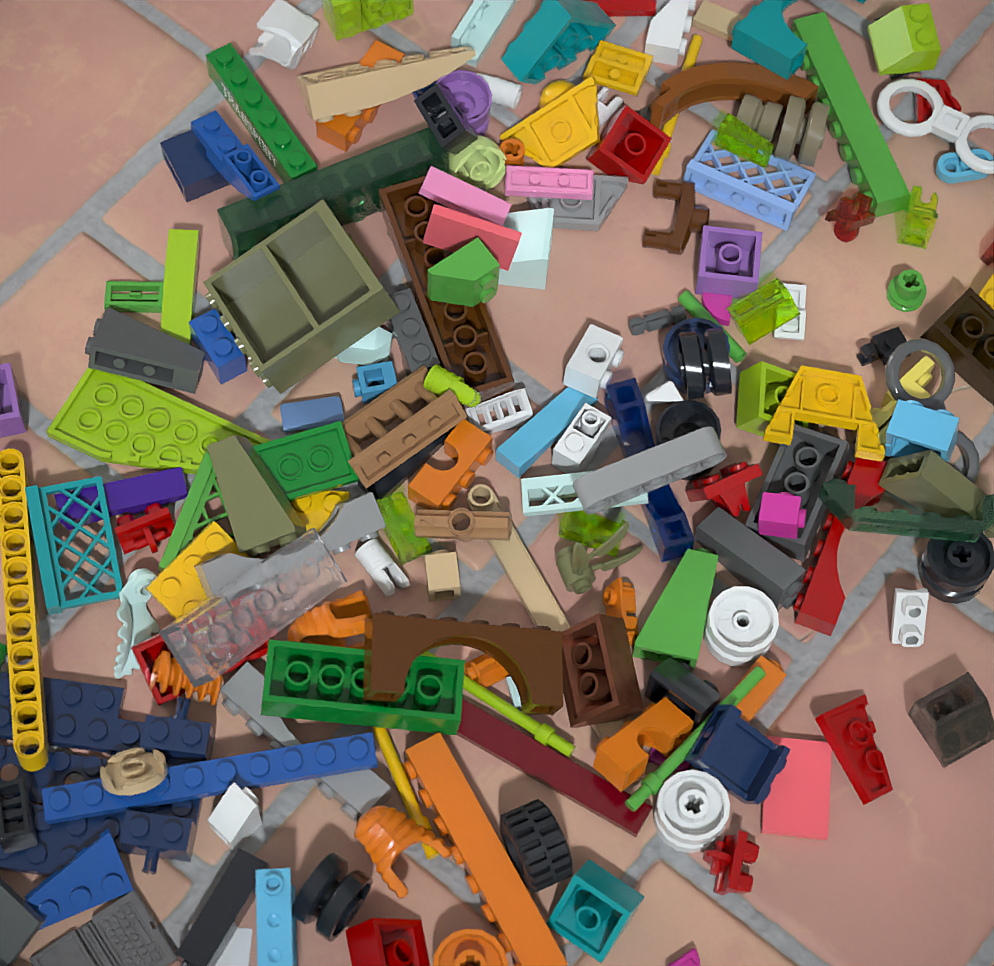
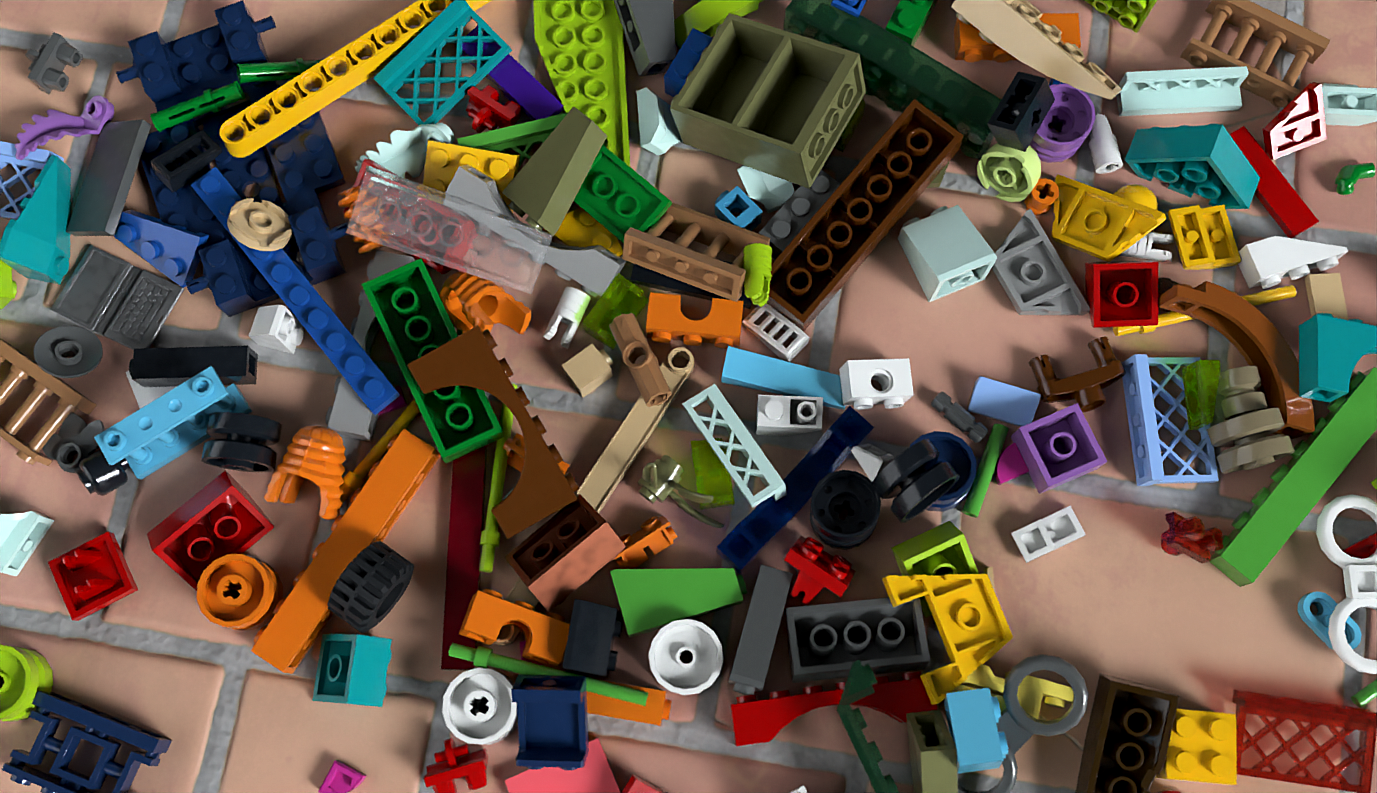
camera: 65 degrees right, 10 degrees up
medium blue slope [280,396,344,433] -> none
bright pink tile [419,166,511,226] -> none
coral tile [422,204,522,271] -> none
bright green slope [427,238,500,307] -> none
bright pink tile [505,165,593,200] -> none
light grey beam [572,426,727,514] -> none
clear neon green hinge [726,278,800,345] -> none
dark pink brick [758,492,807,539] -> none
black plate [856,326,911,366] -> none
bright green piece [886,269,927,312] -> none
clear neon green hinge [897,185,938,249] -> none
none -> light aqua slope [637,87,683,156]
none -> light blue slope [967,376,1041,427]

